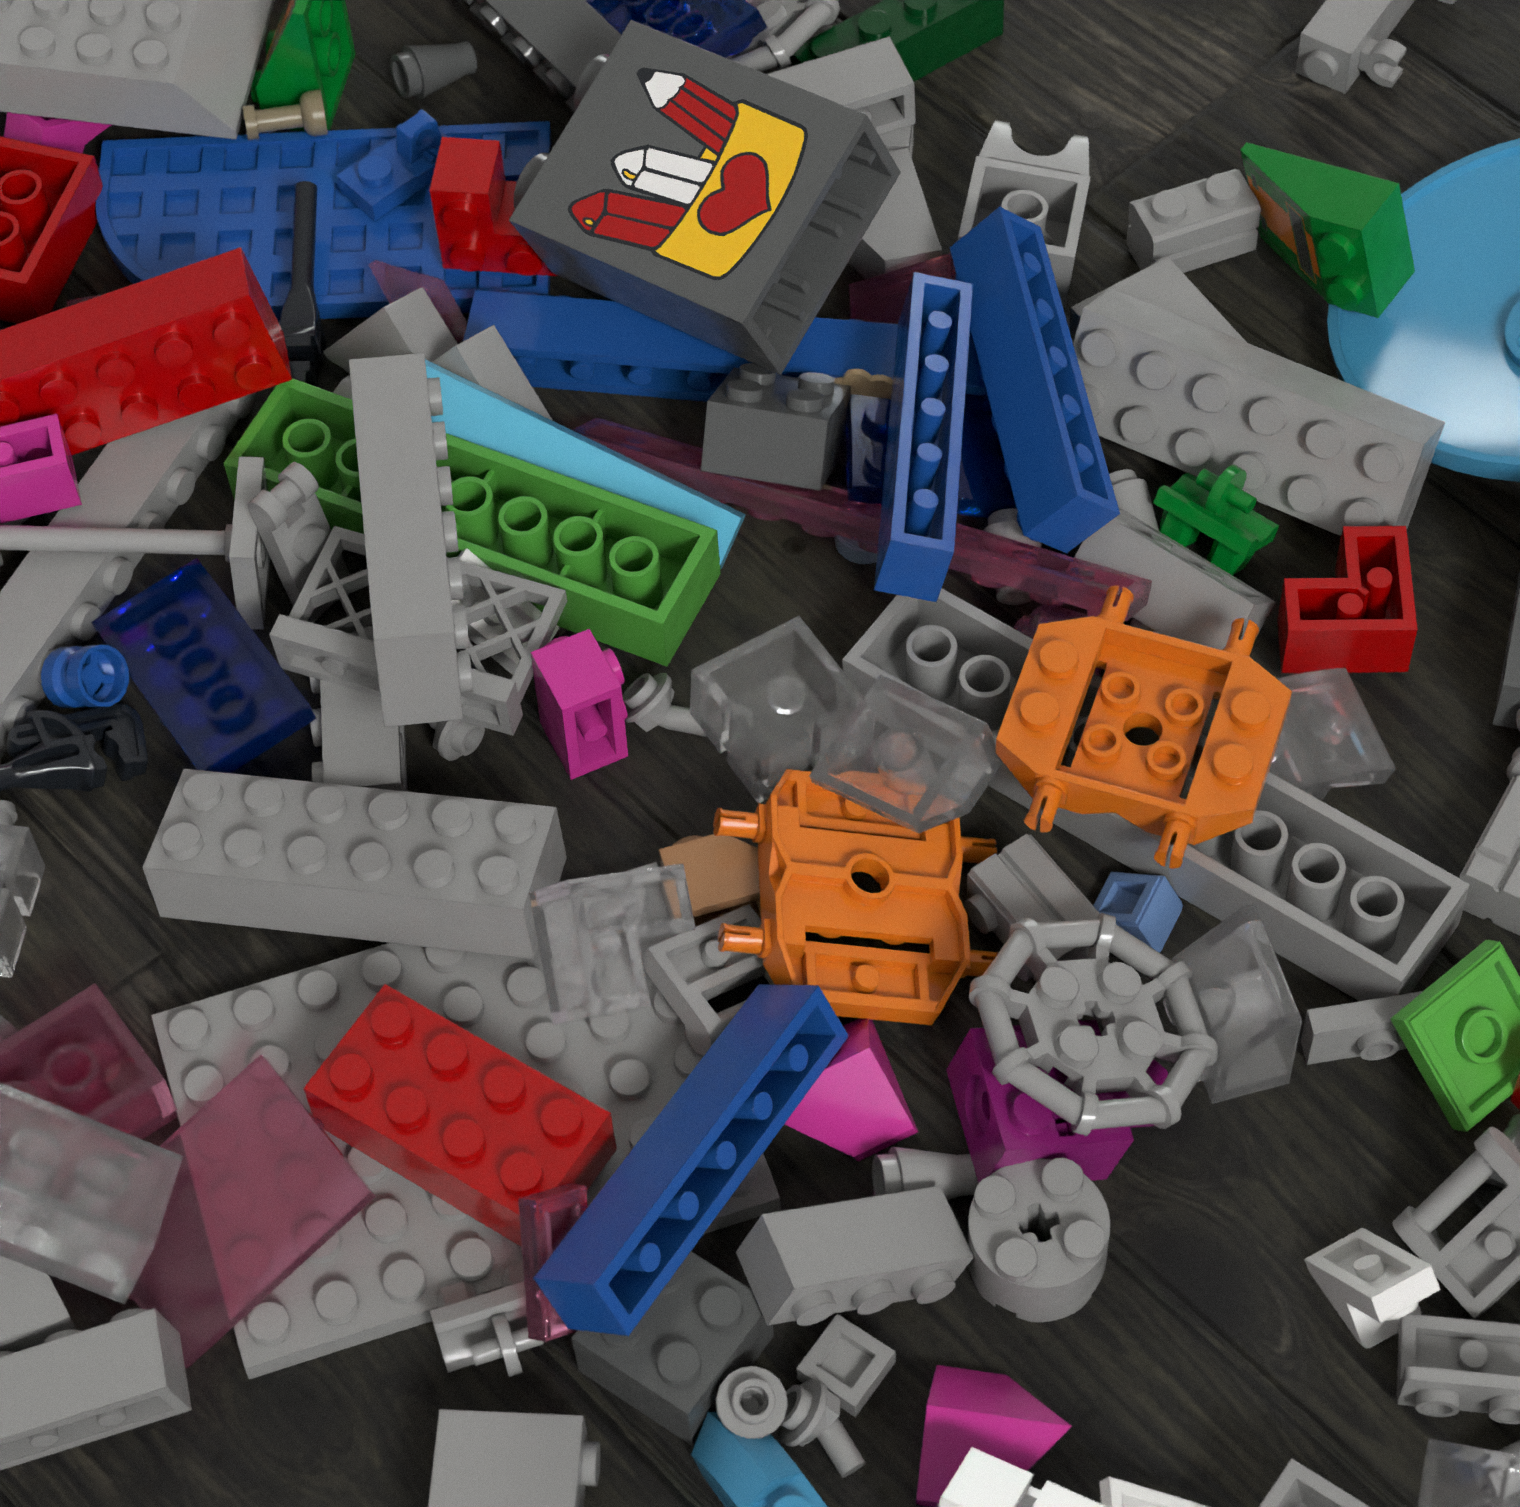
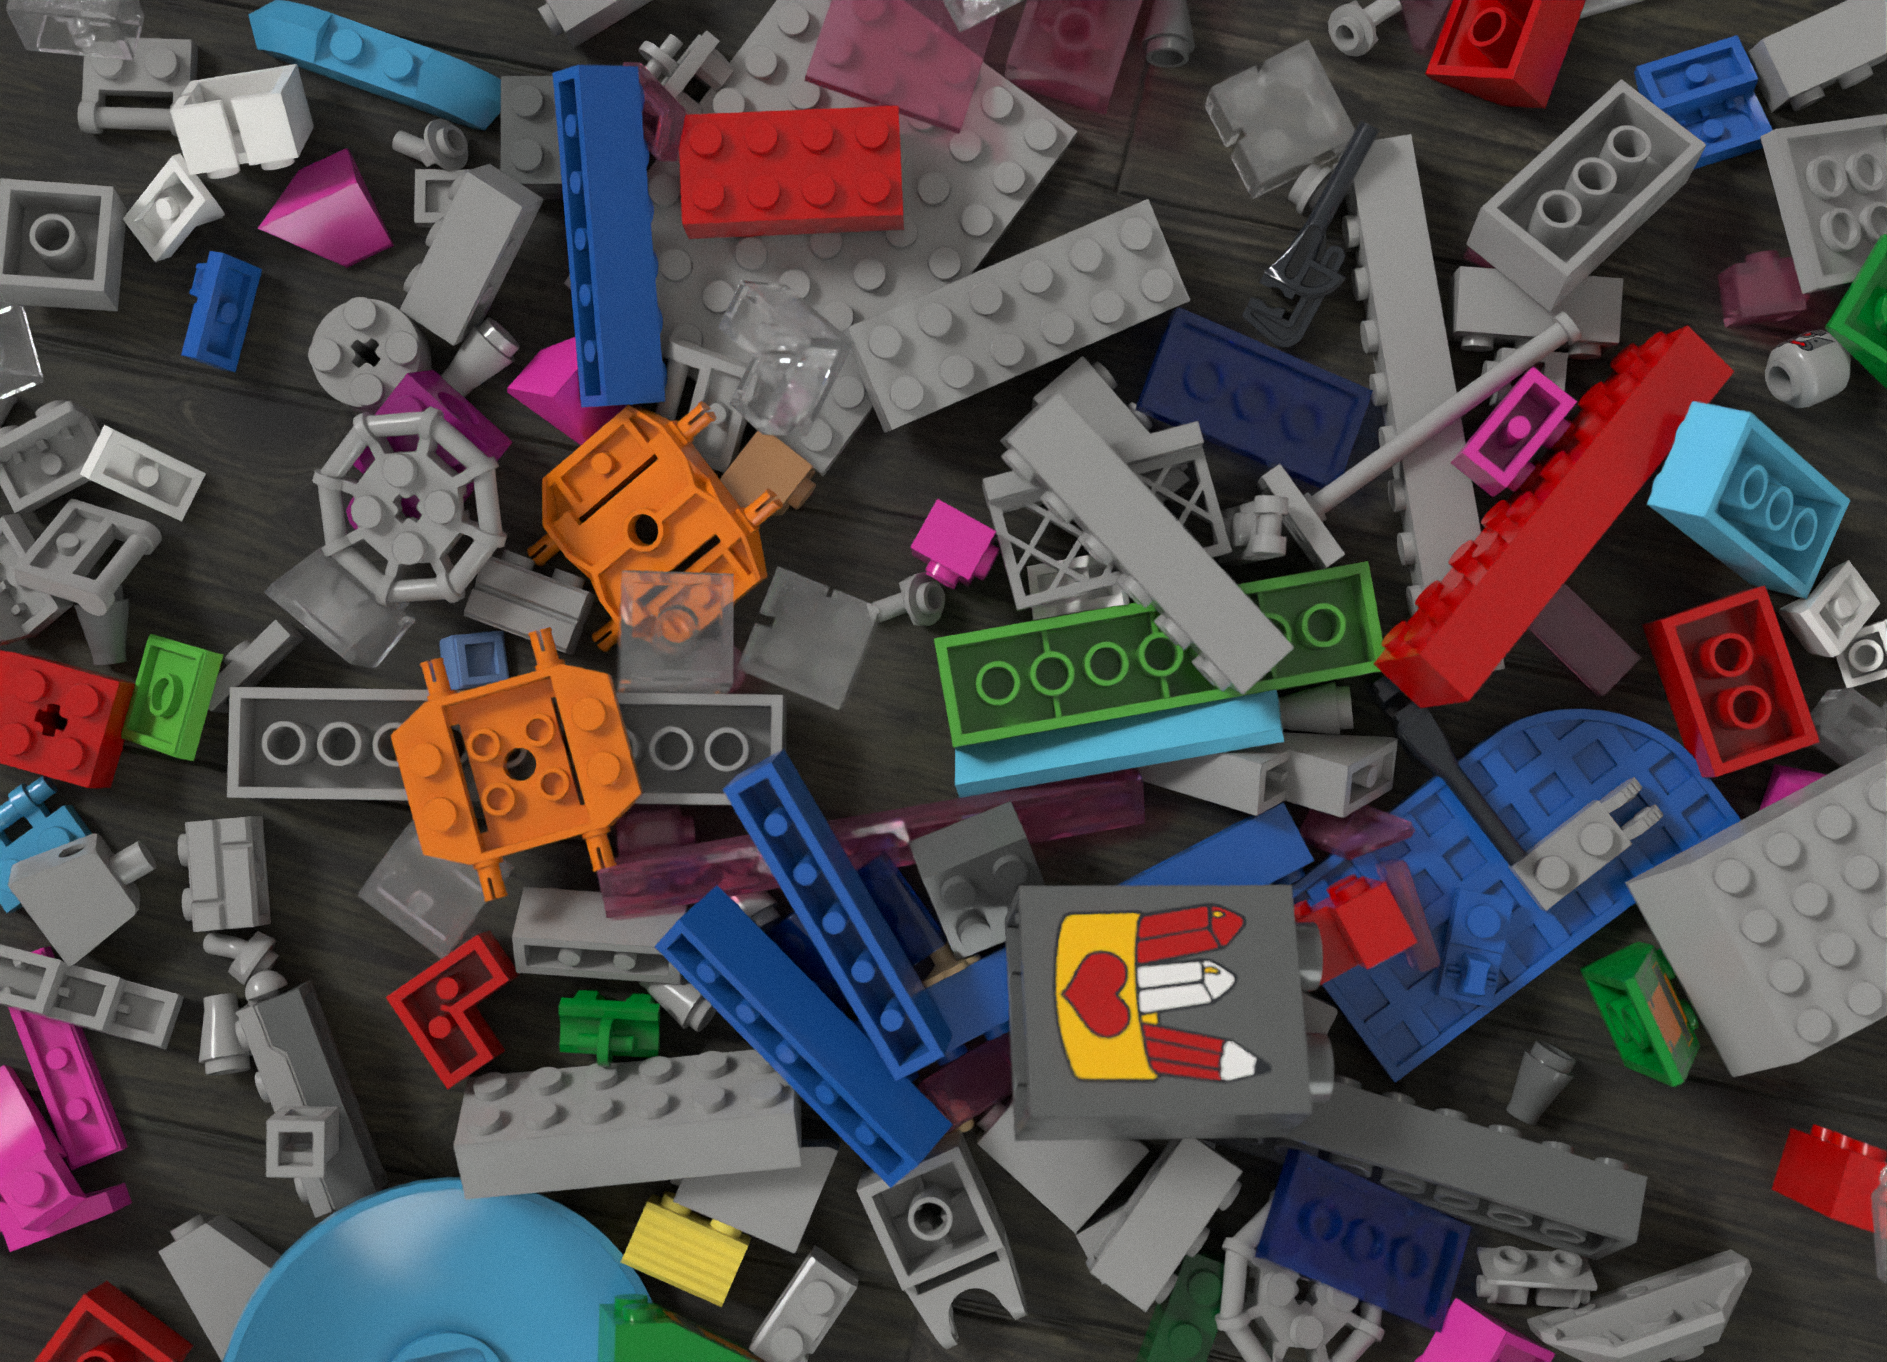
camera: 140 degrees right, 30 degrees up
blue wheel [41,645,129,708] -> none
dark tan piece [242,89,328,140] -> none
light grey plate [715,1366,788,1439] -> none
none -> blue hinge [181,251,262,372]
none -> light yellow brick [621,1191,751,1307]
none -> clear pink tile [1375,859,1441,972]
none -> light grey hinge [1508,777,1664,911]

